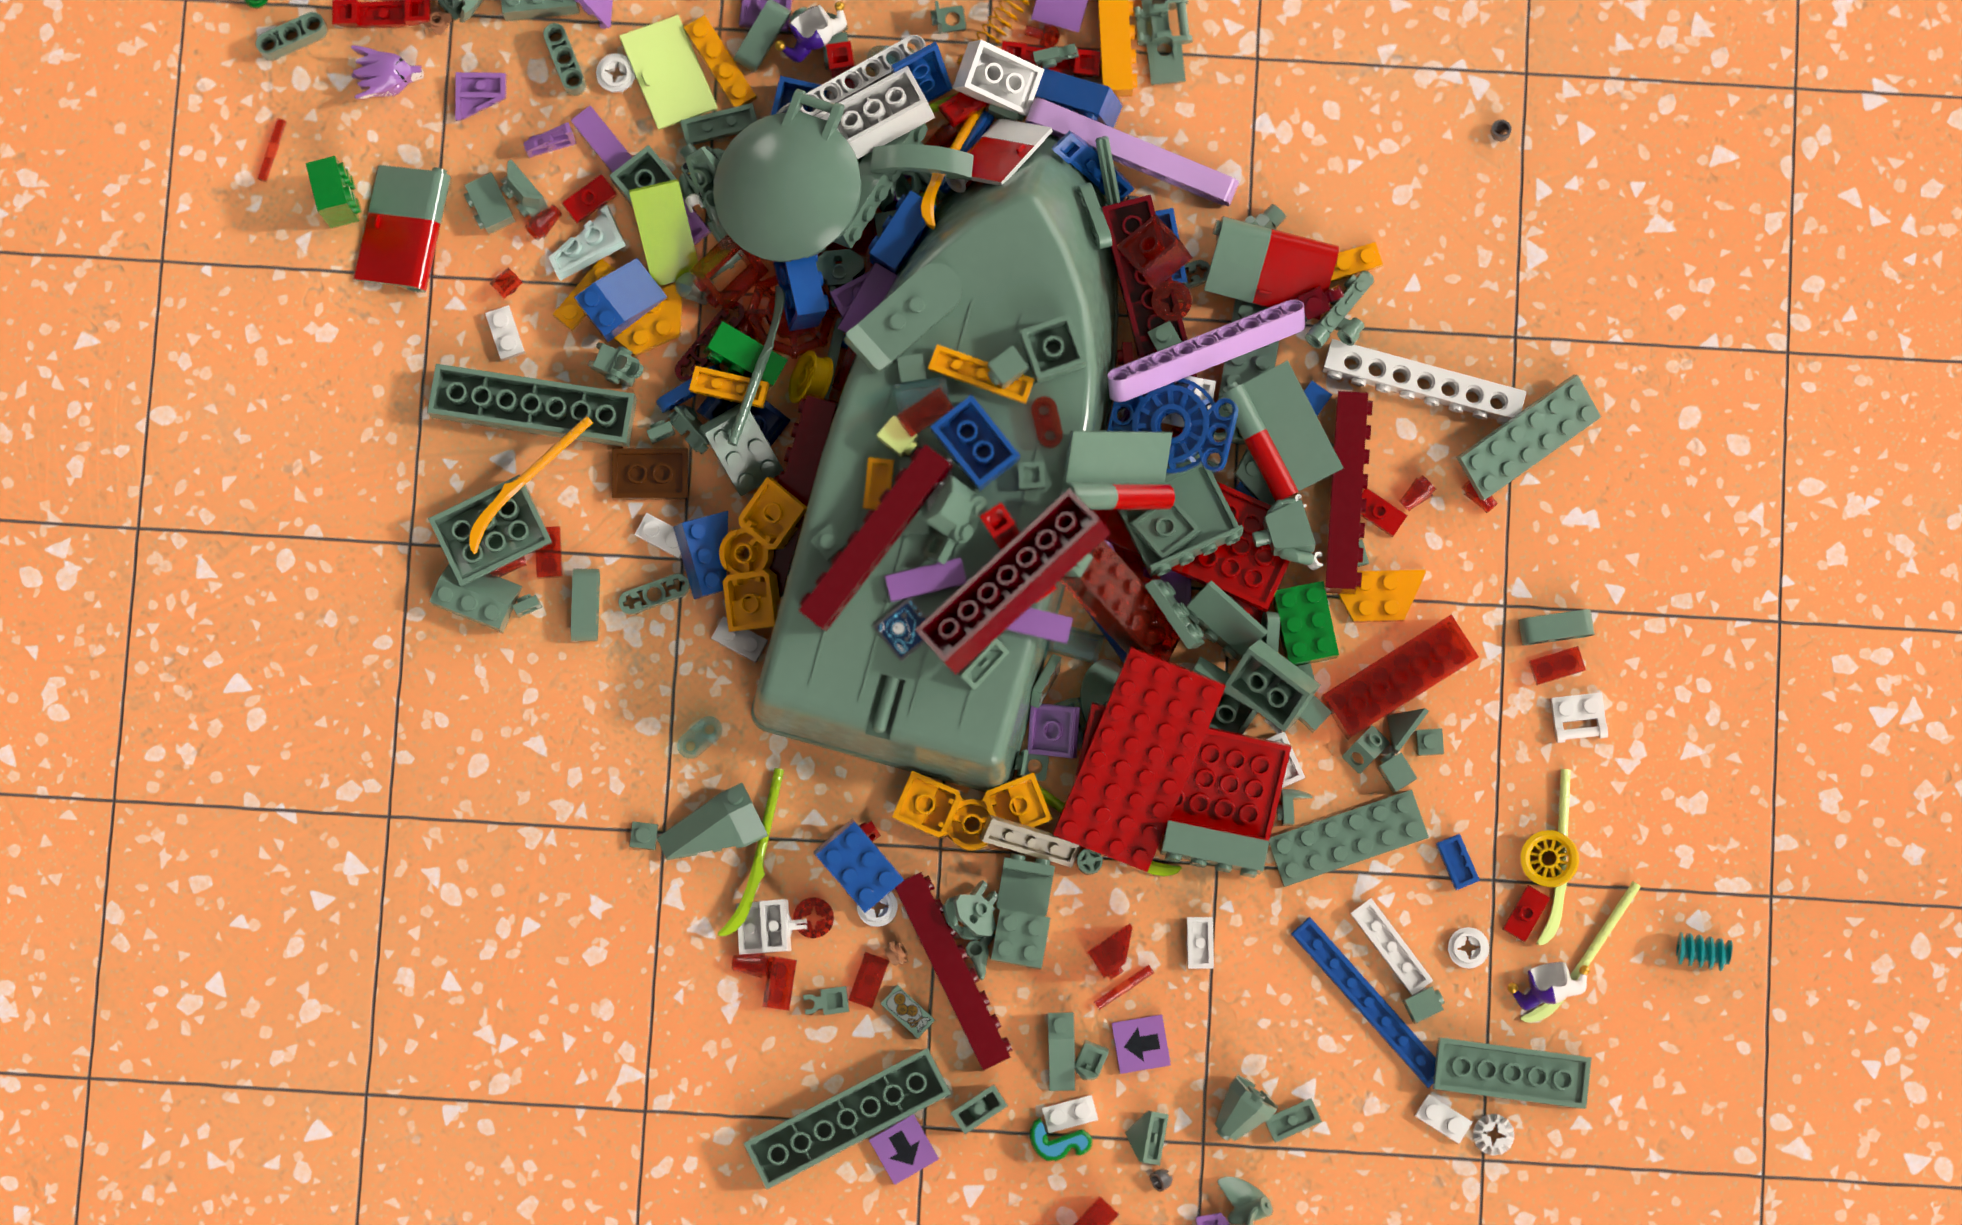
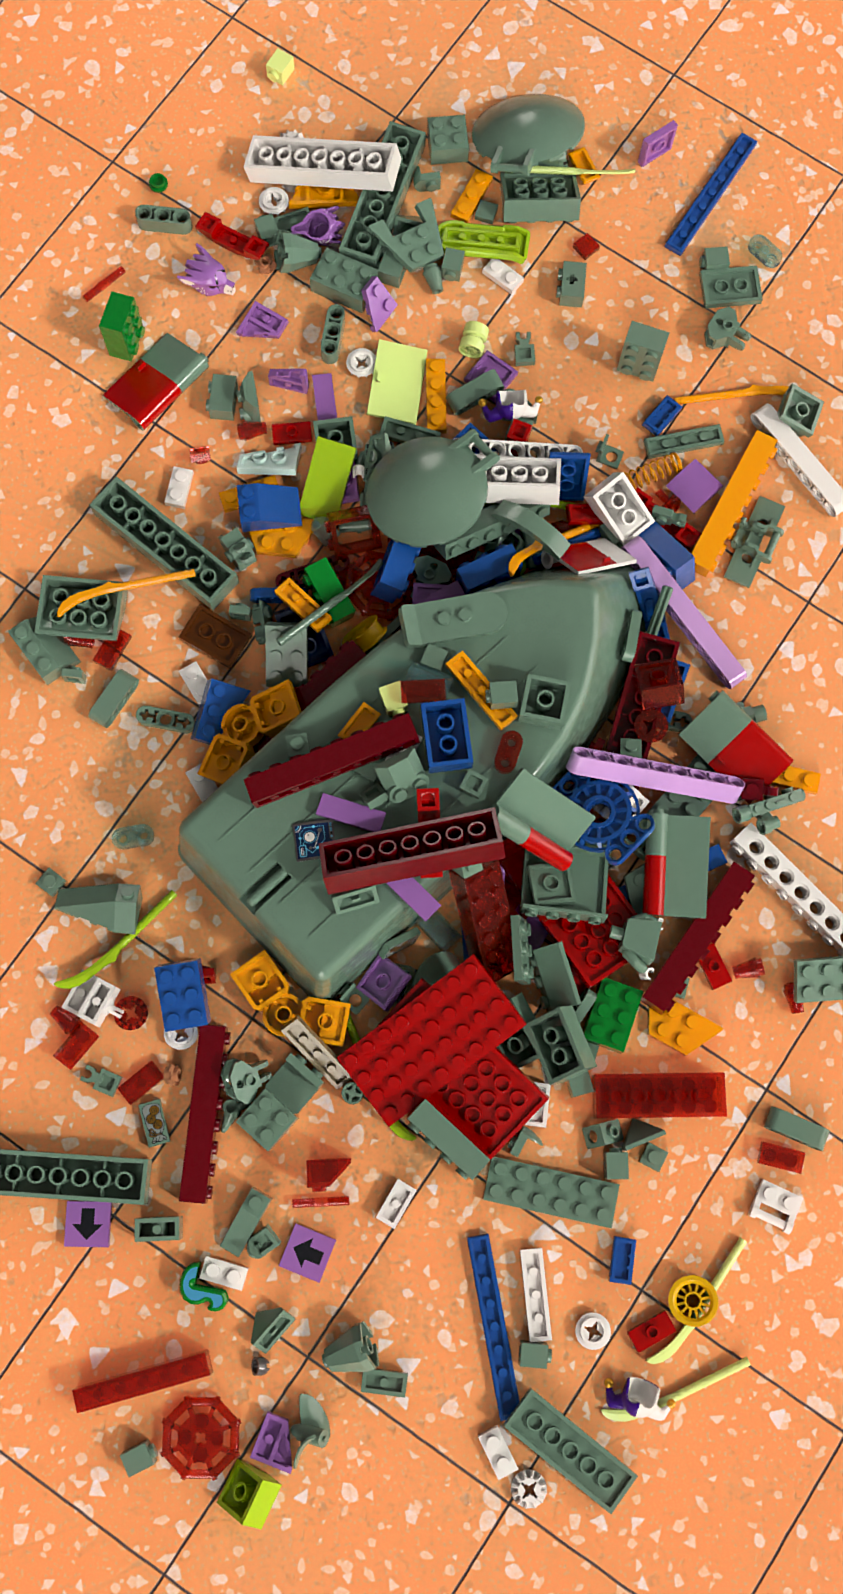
camera: 25 degrees right, 5 degrees down
teal piece [1676,932,1733,971] -> none

